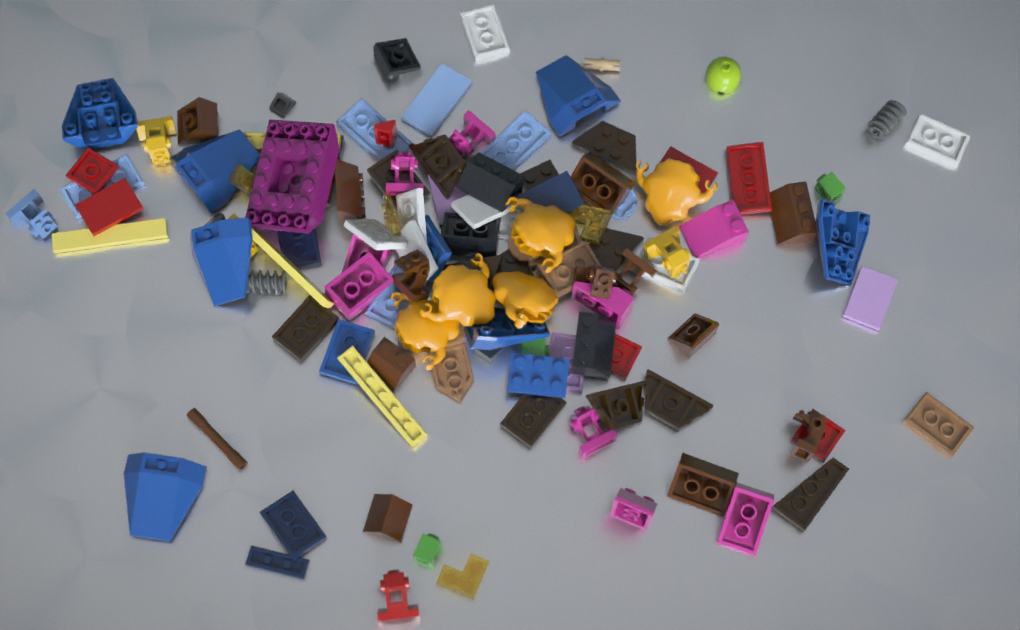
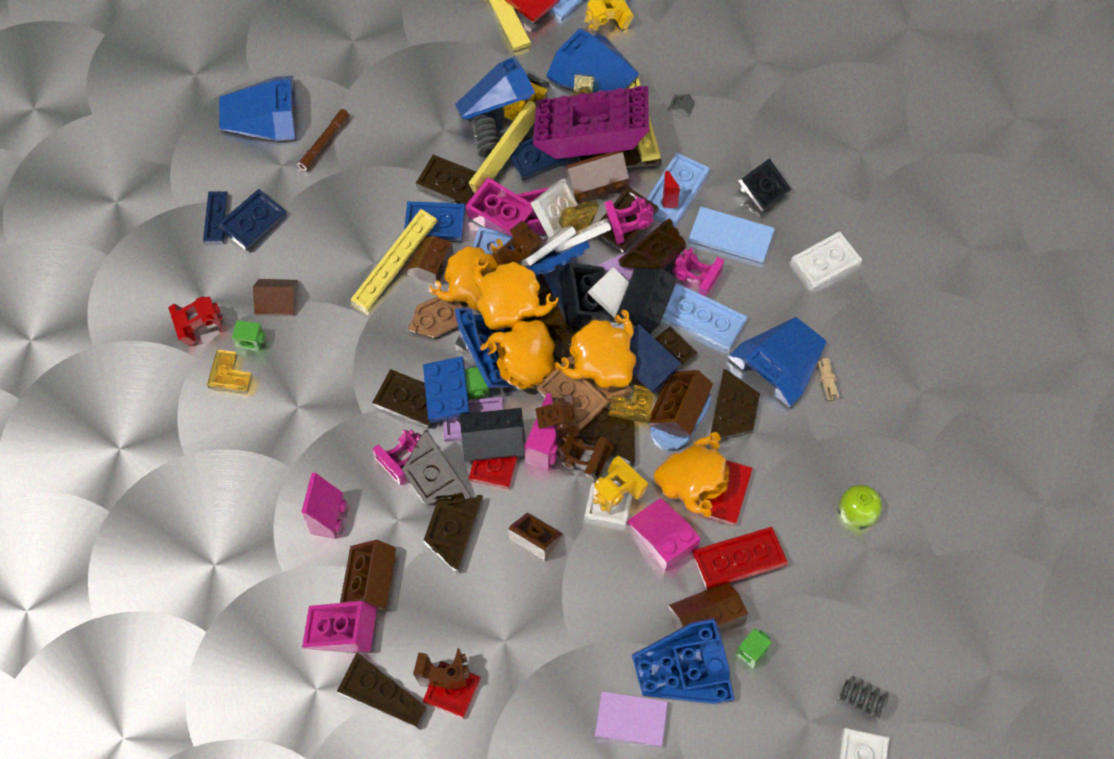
camera: 80 degrees right, 5 degrees down
reddish brown slope [177,97,219,145] -> none

